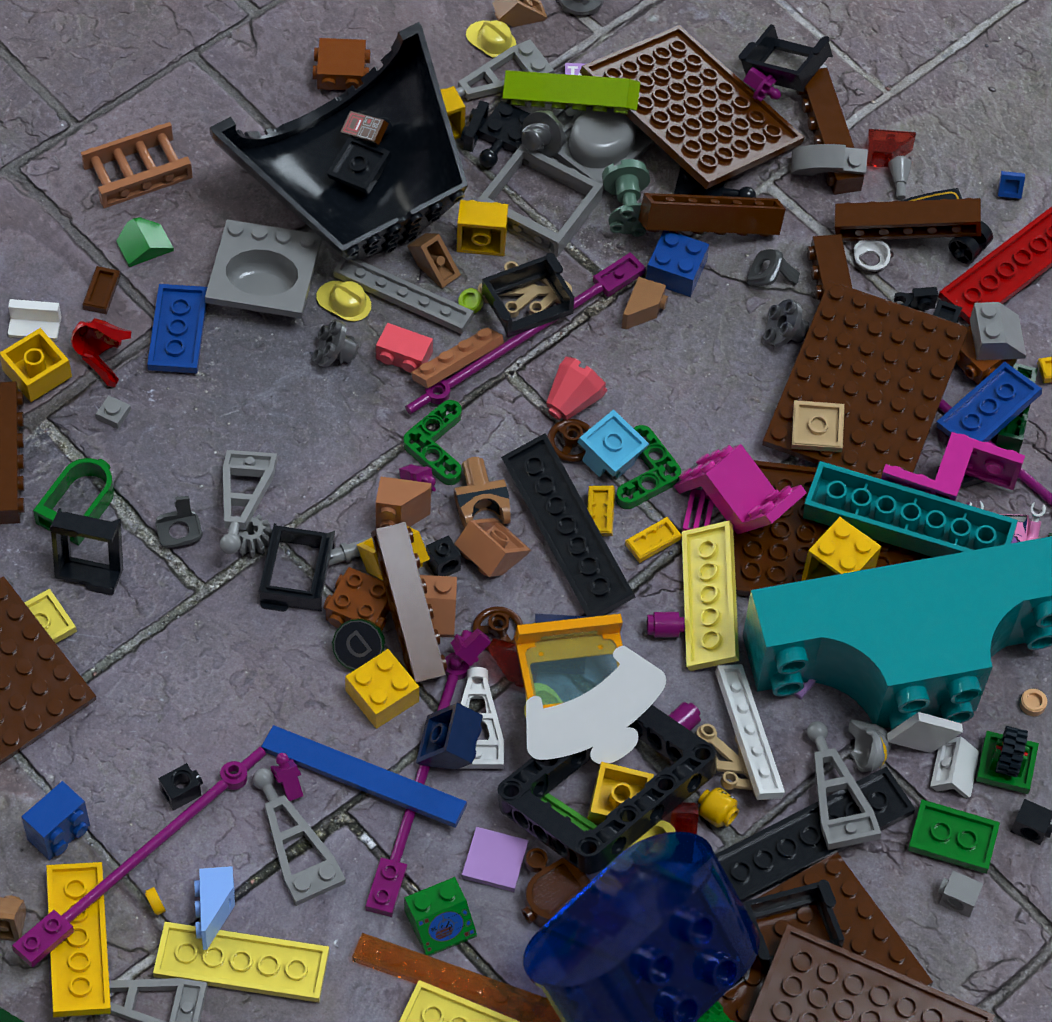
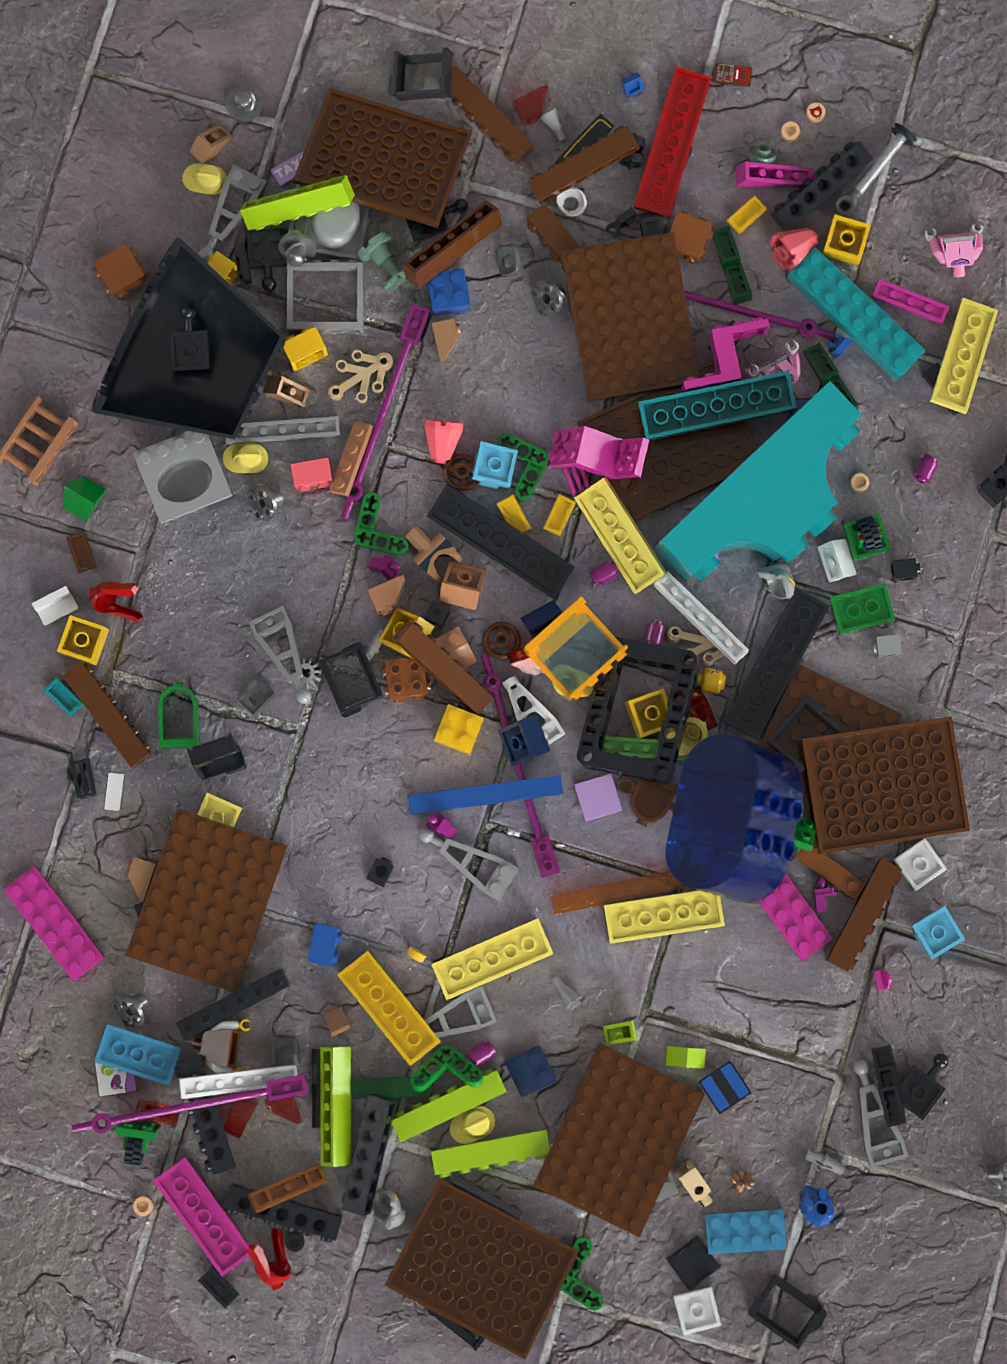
camera: 30 degrees left, 25 degrees up
magenta bar [12,747,266,968] -> none
light grey plate [96,395,131,429] -> none
blue plate [147,284,208,373] -> none
light blue slope [194,866,235,950] -> none
black tile [332,618,385,671] -> none
tile [341,111,389,145] -> none
green slope [404,877,477,958] -> none
magenta piece [450,628,491,667] -> none
lime tile [458,288,484,314] -> none
black piece [482,253,574,338] -> none
white sticker [526,646,666,764] -> none
magenta piece [743,67,781,102] -> none
light grey arch [790,144,868,176] -> none
tan tile [791,400,845,452] -> none
yellow container [801,517,882,581] -> none
light grey plate [807,721,881,850] -> none
white tile [887,712,963,753] -> none
blue plate [936,362,1042,442] -> none
light grey slope [970,302,1026,360] -> none

